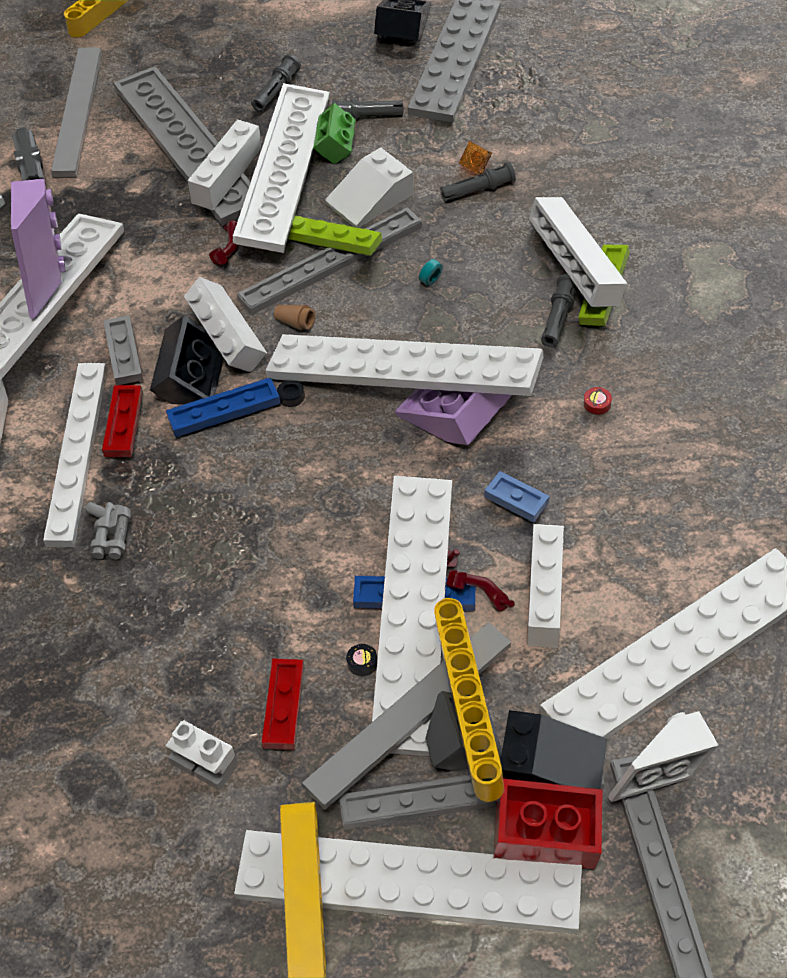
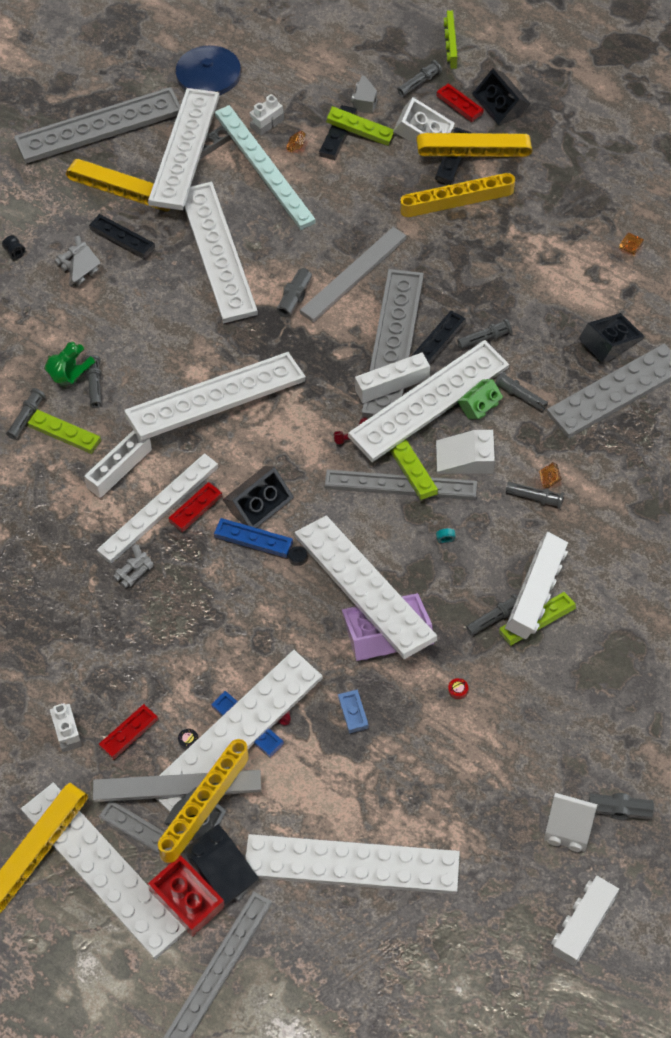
camera: 40 degrees right, 5 degrees up
lavender slope [11,179,66,318] -> none
light grey plate [103,315,143,385] -> none
white brick [184,277,267,372] -> none
medium nougat cone [274,305,315,331] -> none
dark red piece [446,570,515,611] -> none
white brick [527,524,564,648] -> none
white slope [608,711,719,802] -> none
none -> black plate [410,310,466,364]

